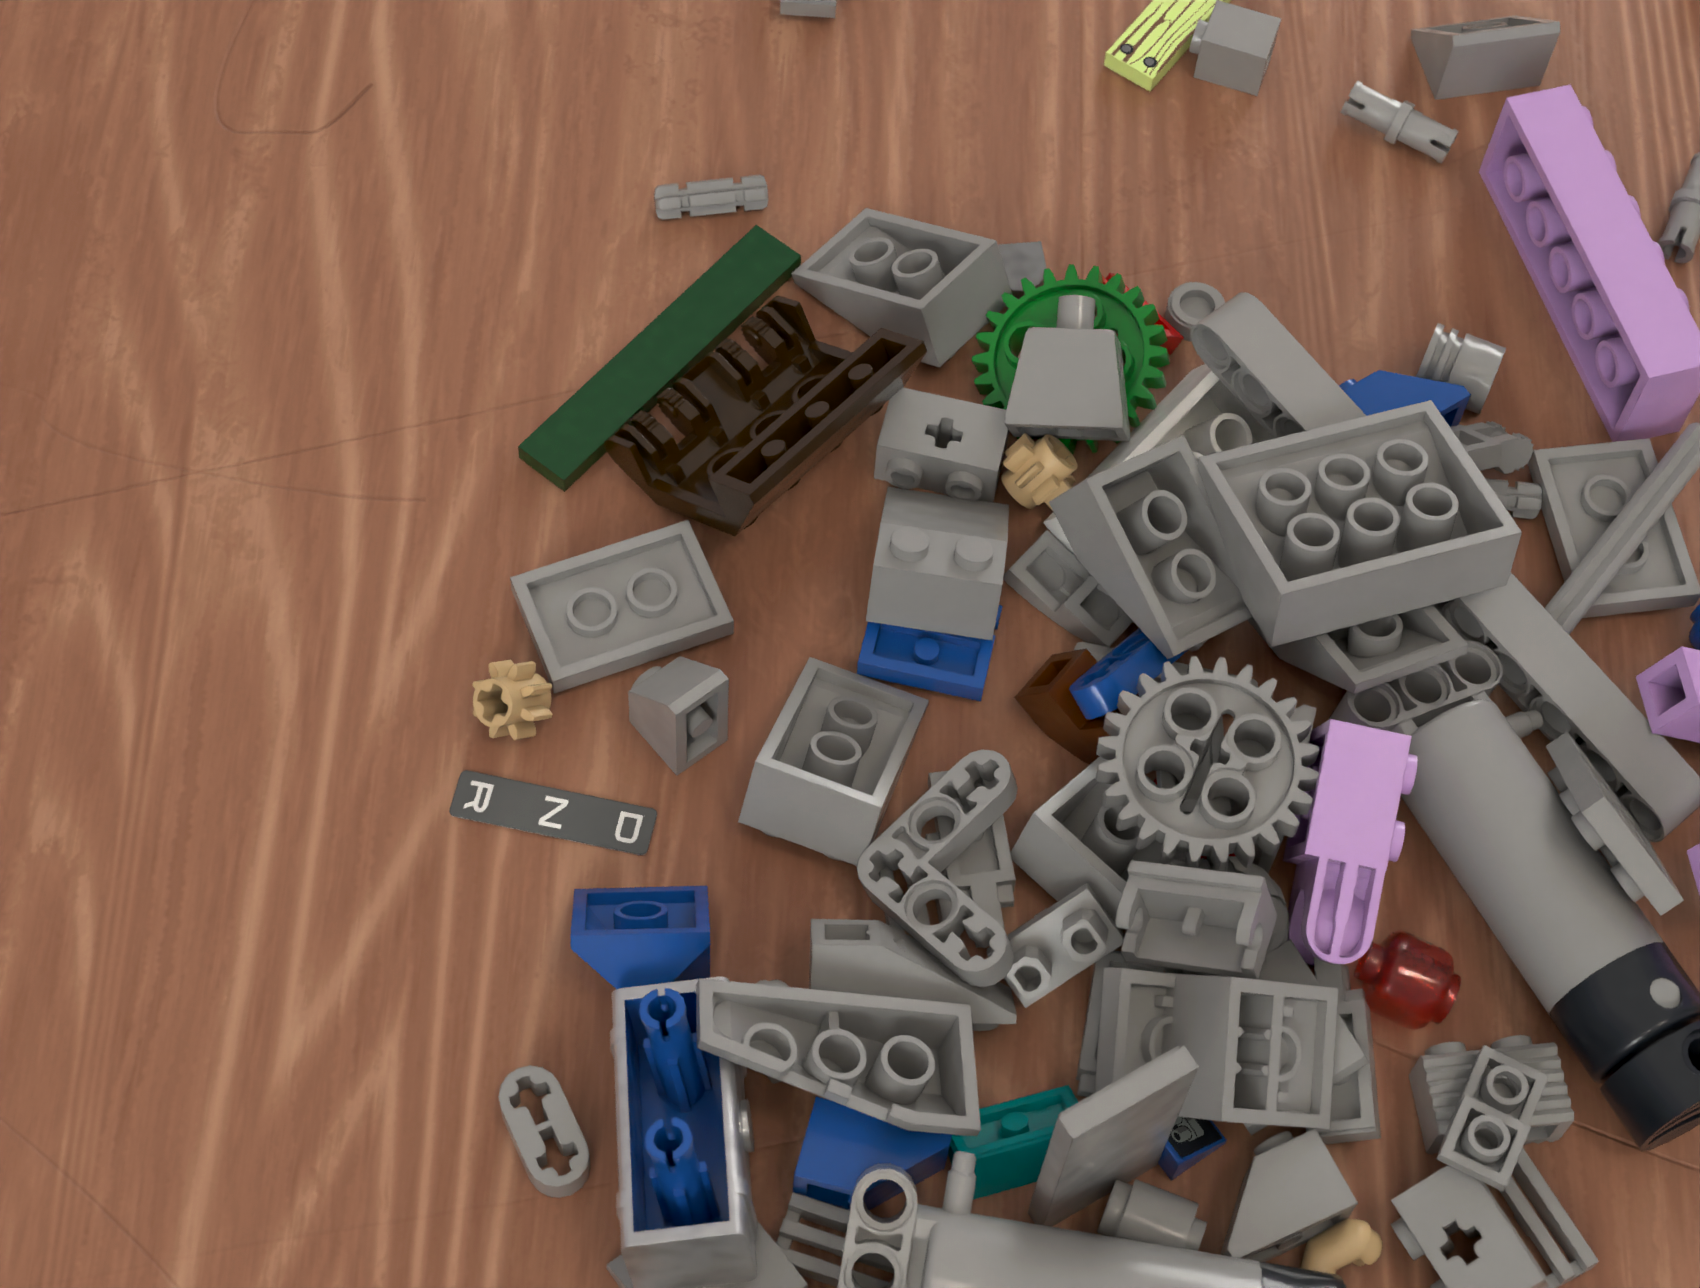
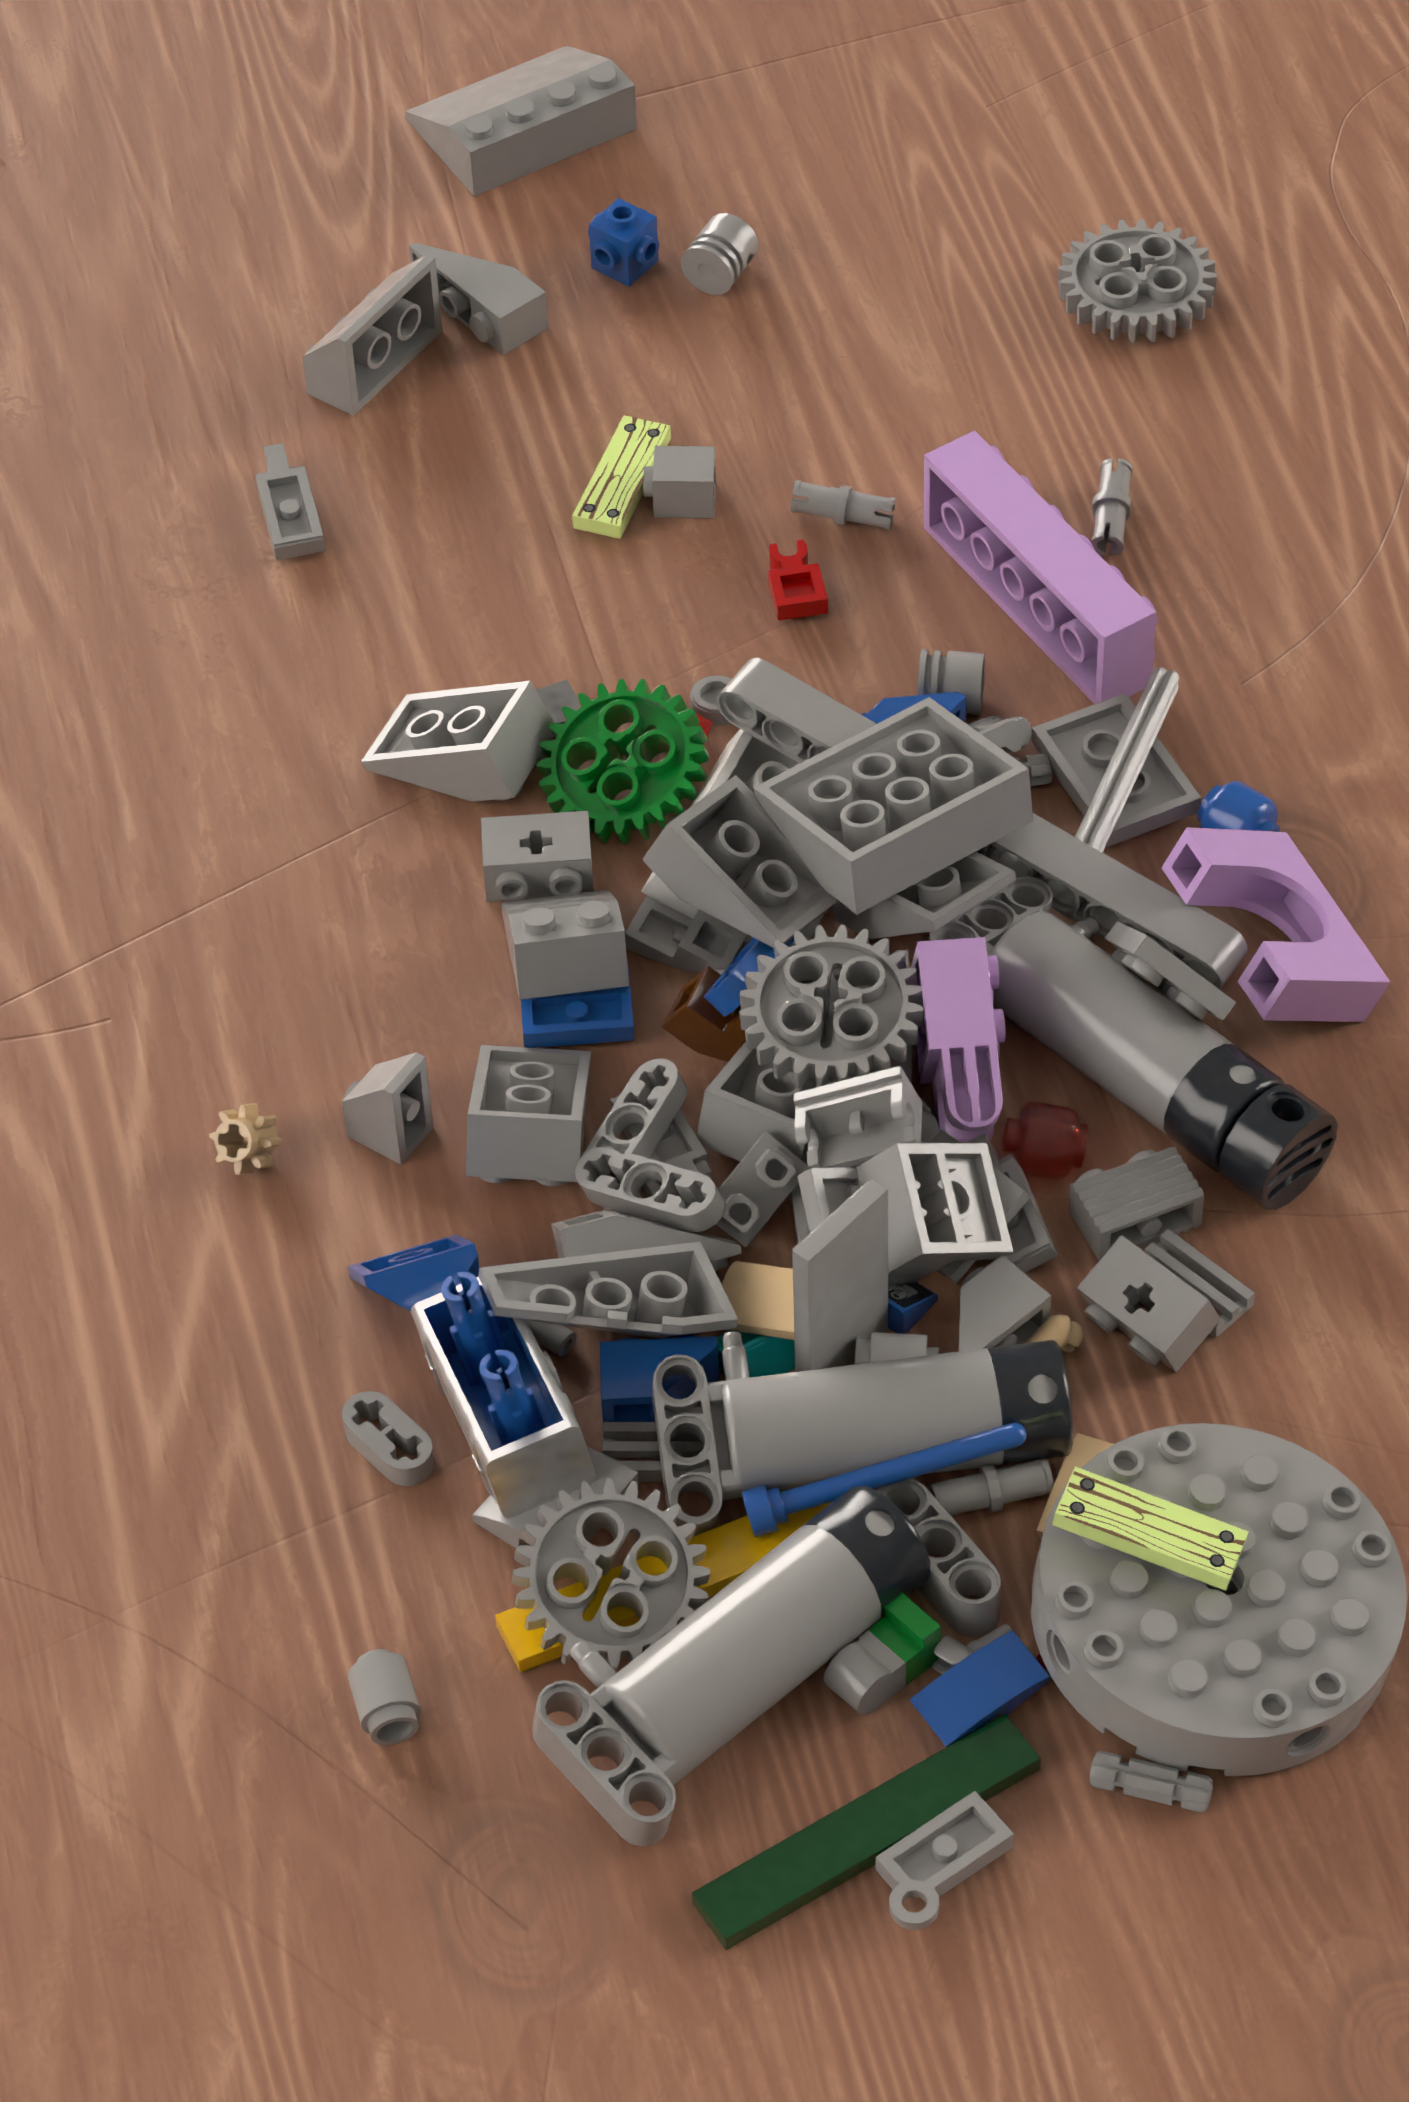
camera: 10 degrees left, 10 degrees down
dark grey sticker [449,770,657,855] -> none
light grey plate [510,520,734,694] -> none
dark green tile [518,225,801,492] -> none
dark brown slope [604,296,927,536] -> none
light grey axle [654,175,768,220] -> none
tan gear [1001,433,1078,509] -> none
light grey torso [1004,295,1130,441] -> none
light grey slope [1411,16,1560,100] -> none
light grey slope [1436,1045,1549,1191] -> none
none -> tan slope [722,1261,794,1340]
none -> red plate [768,539,828,621]

